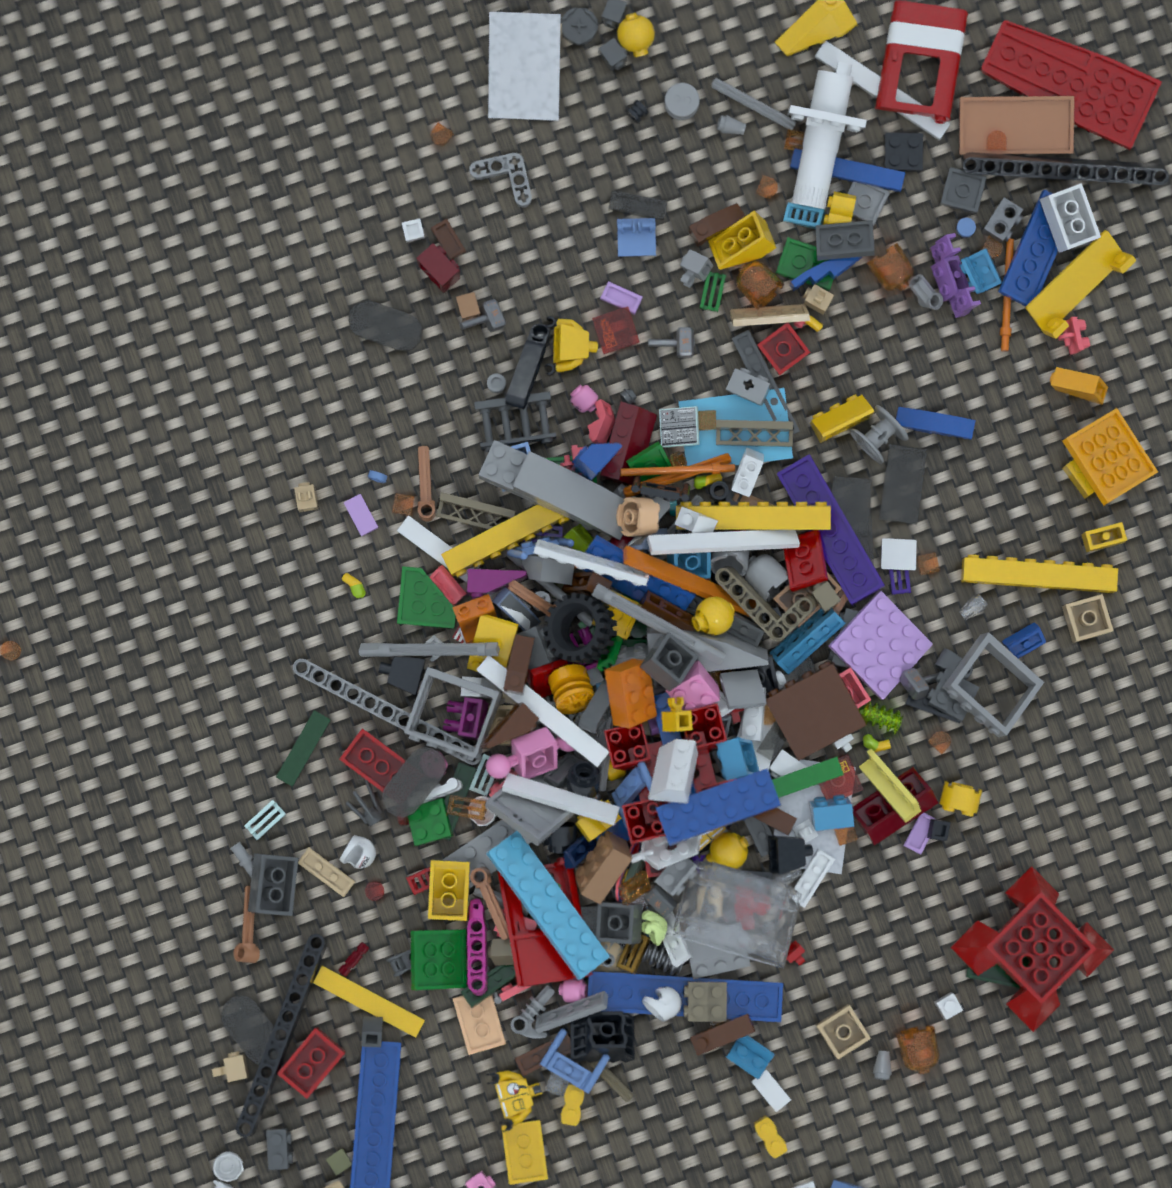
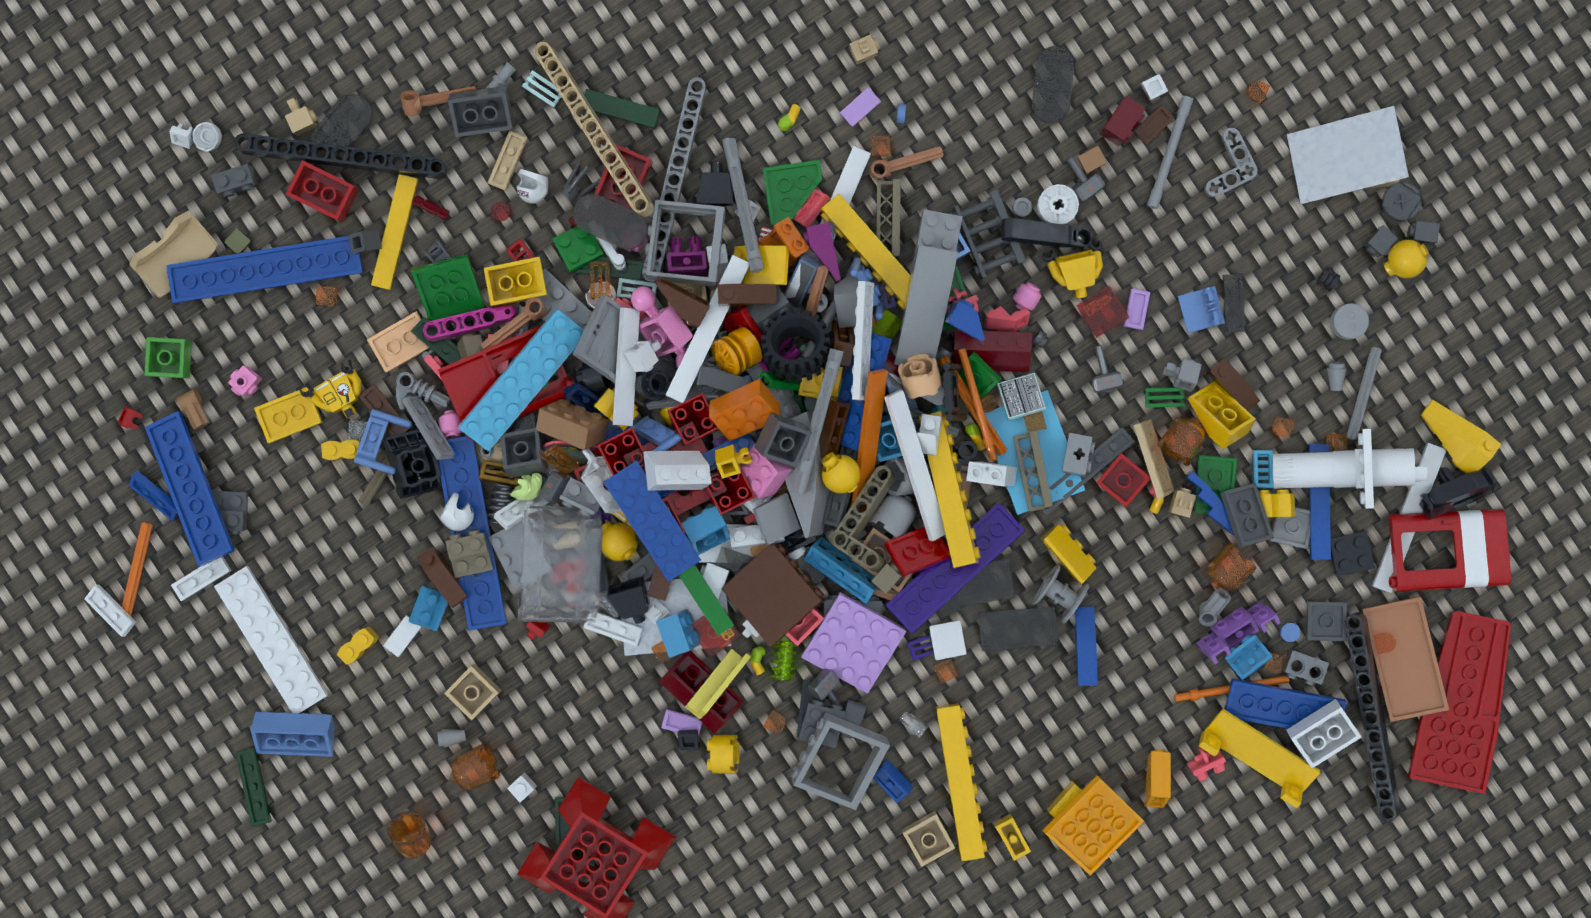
camera: 75 degrees right, 5 degrees up
none -> clear orange tile [316,286,337,306]
none -> clear orange cylinder [388,811,432,859]
none -> tan beam [534,42,654,217]
none -> white brick [623,340,661,372]
none -> white wheel [1037,184,1079,224]
none -> light grey piece [1147,96,1194,209]
none -> black piece [1419,467,1497,520]

